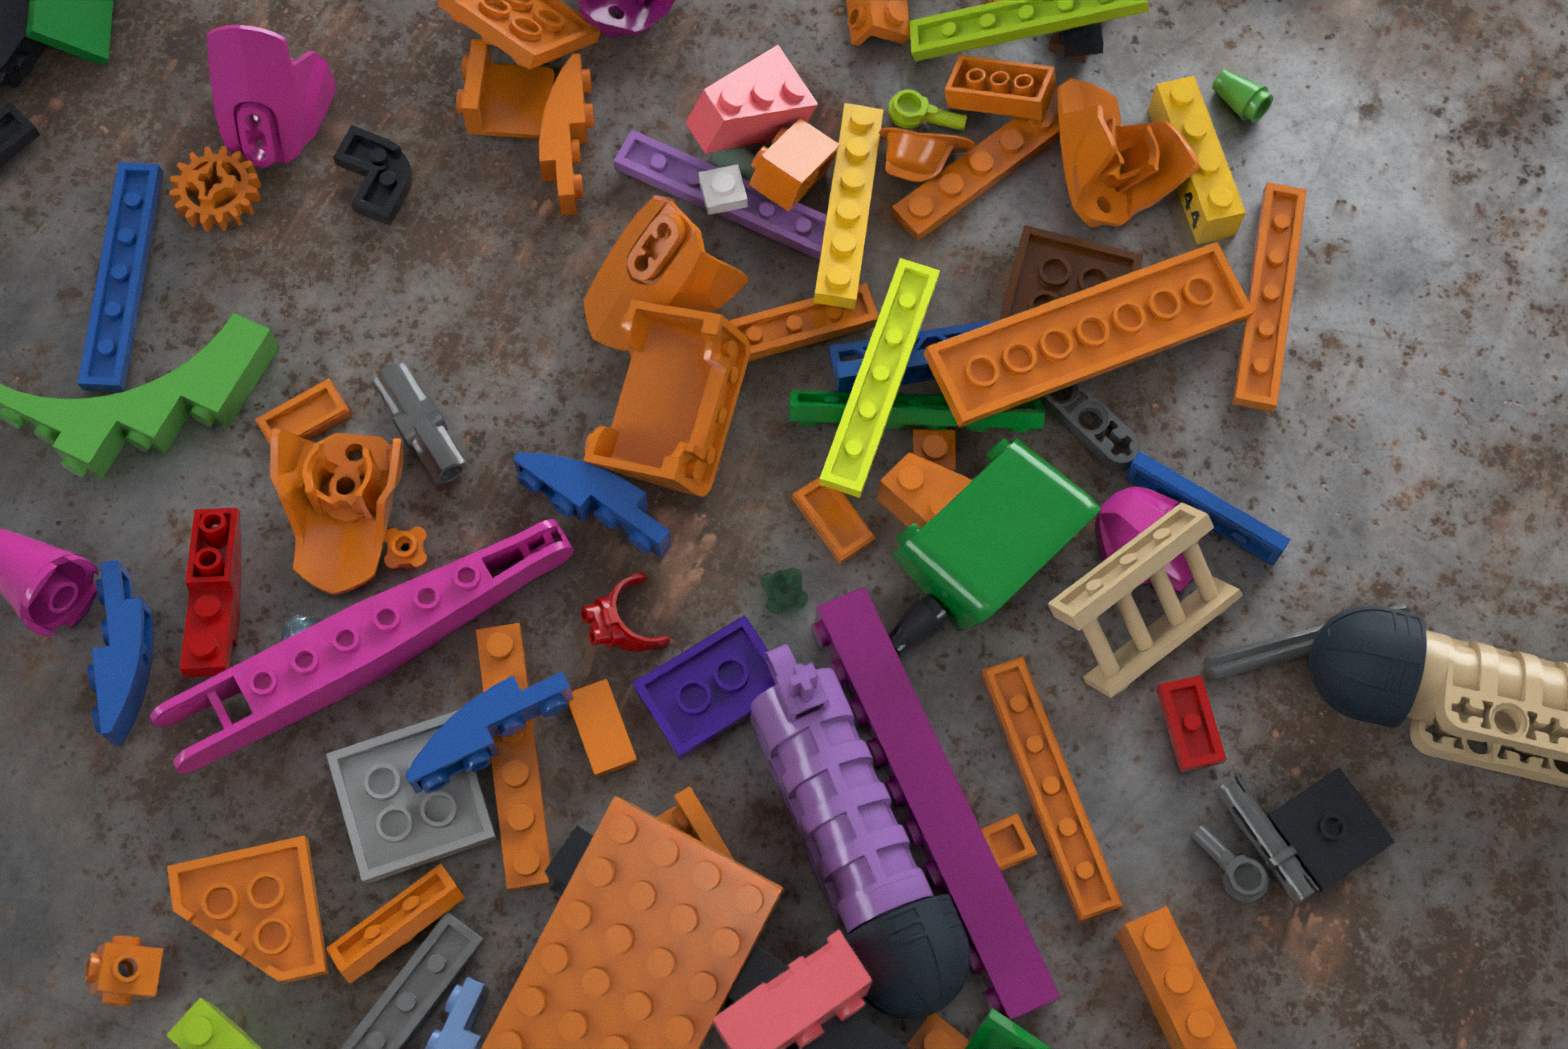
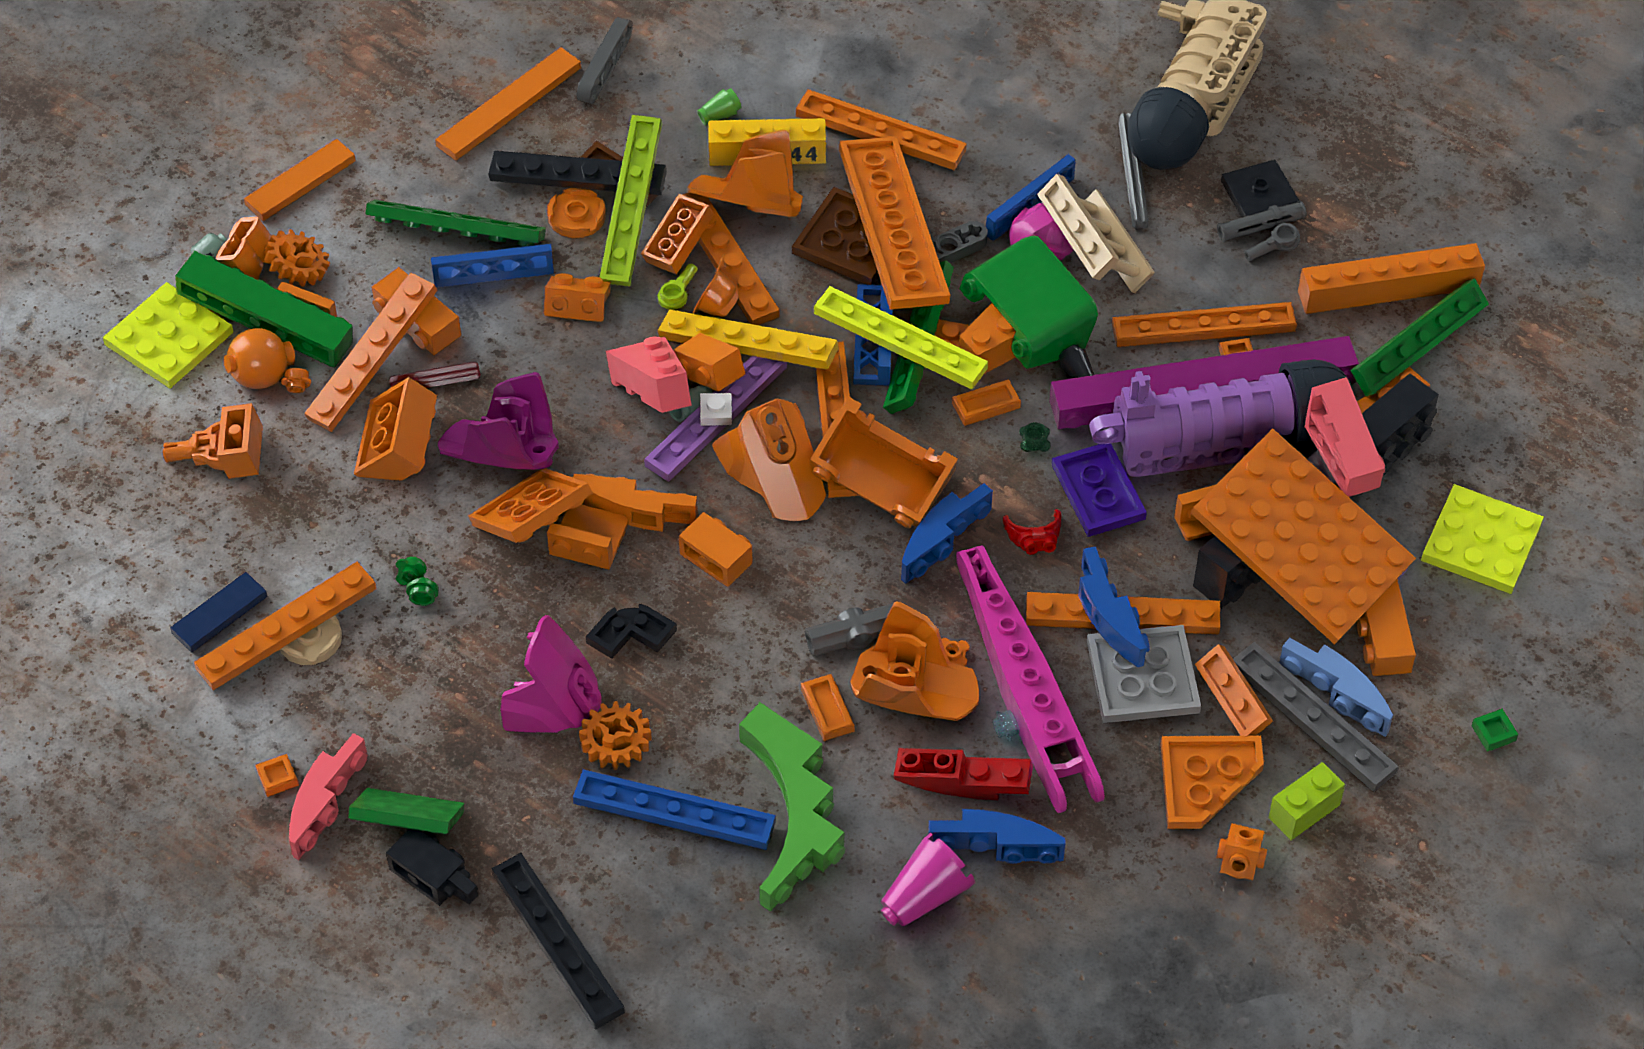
camera: 75 degrees left, 15 degrees down
orange tile [568,679,638,778] -> none
red plate [1156,675,1227,773] -> none
none -> orange brick [679,512,753,587]

